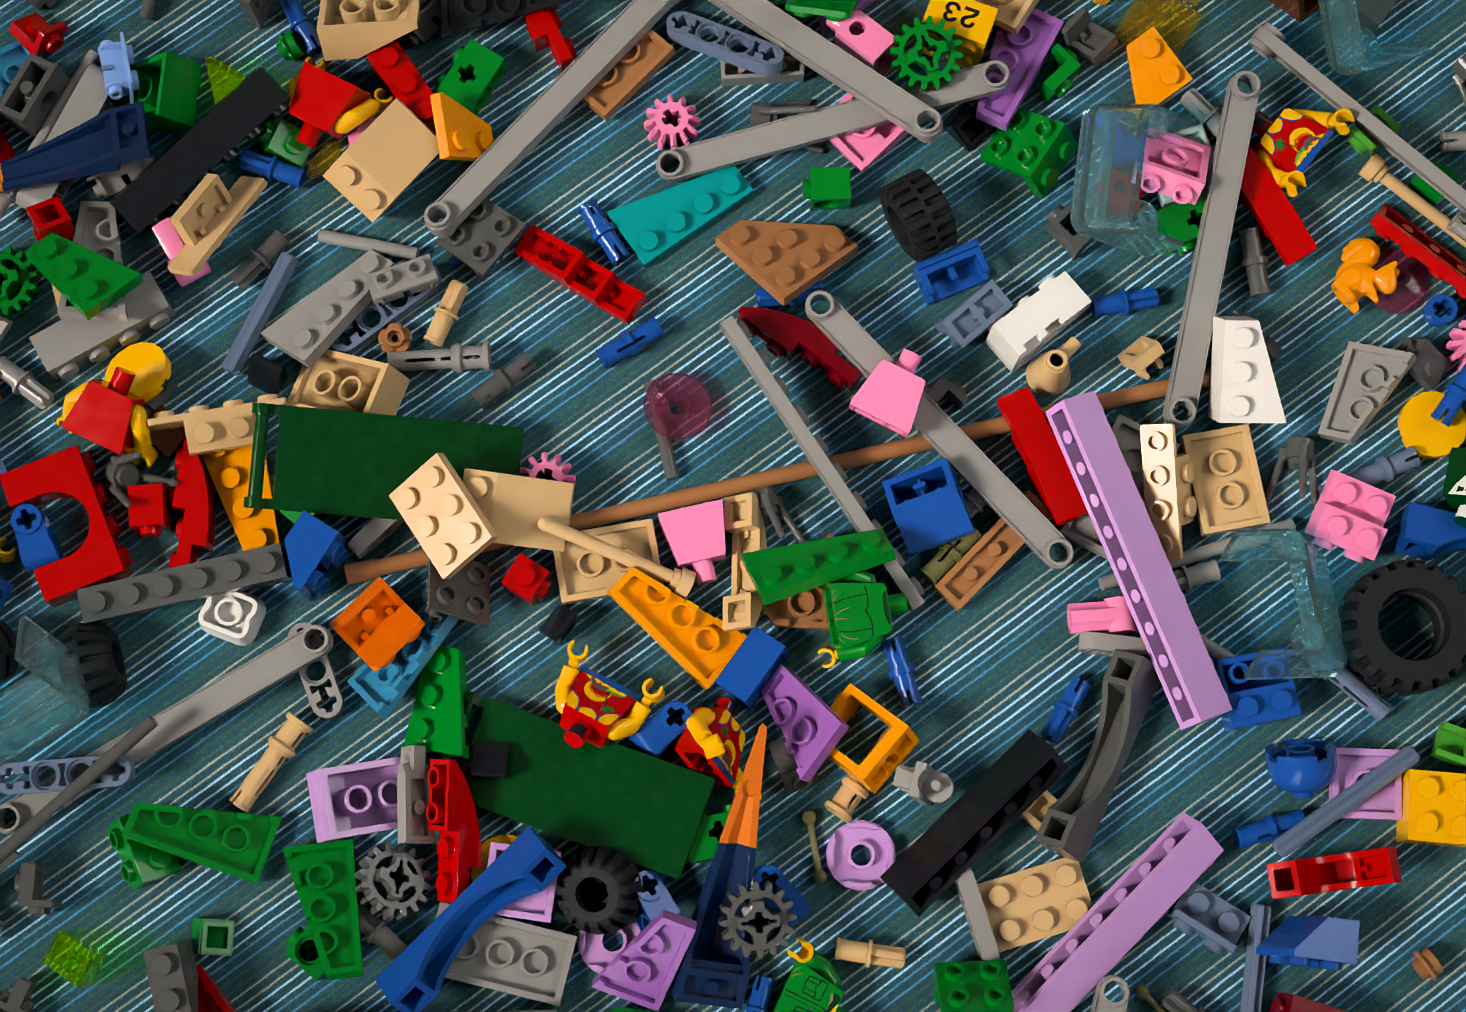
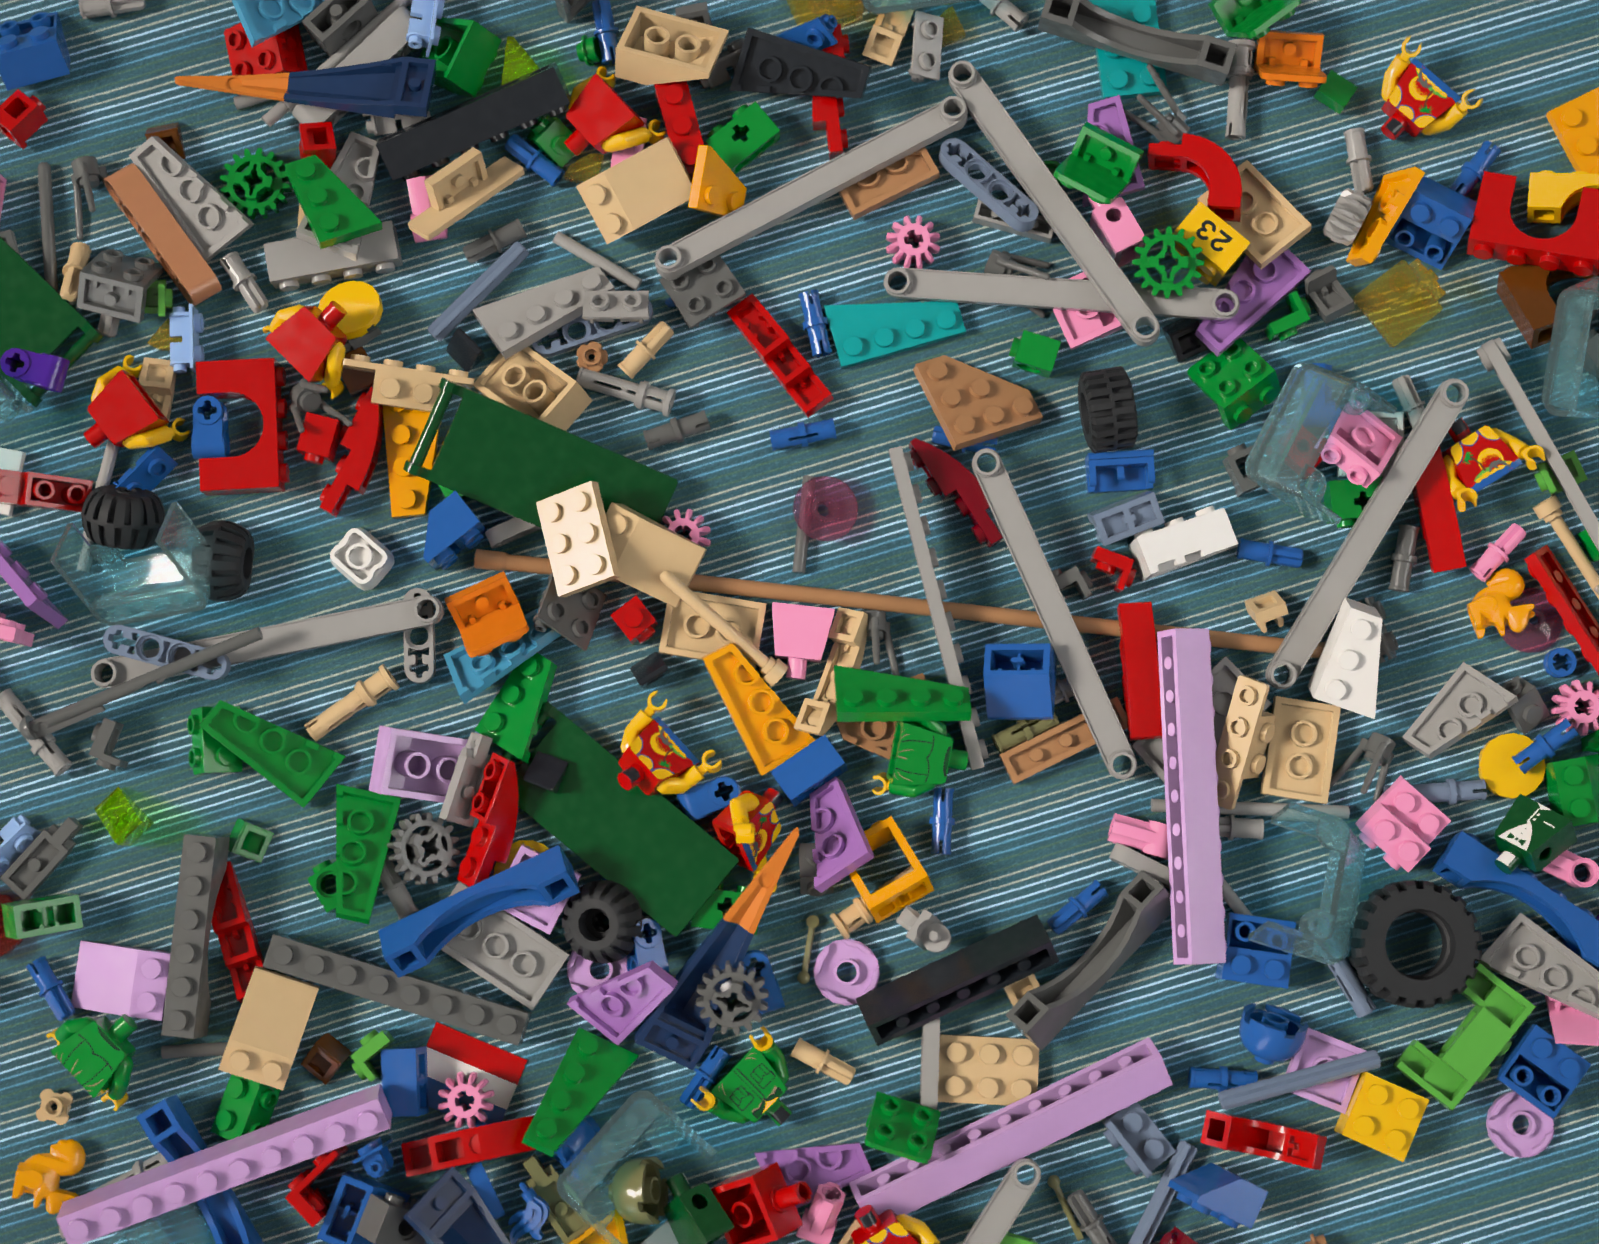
camera: 20 degrees right, 5 degrees up
dark grey arch [77,543,292,624] -> none
bright pink torso [849,349,926,438] -> none
tan piece [1026,336,1081,396] -> none
light orange wing [1126,26,1193,119] -> none
none -> red bracket [1090,546,1137,593]
none -> bright pink axle [1469,523,1526,582]

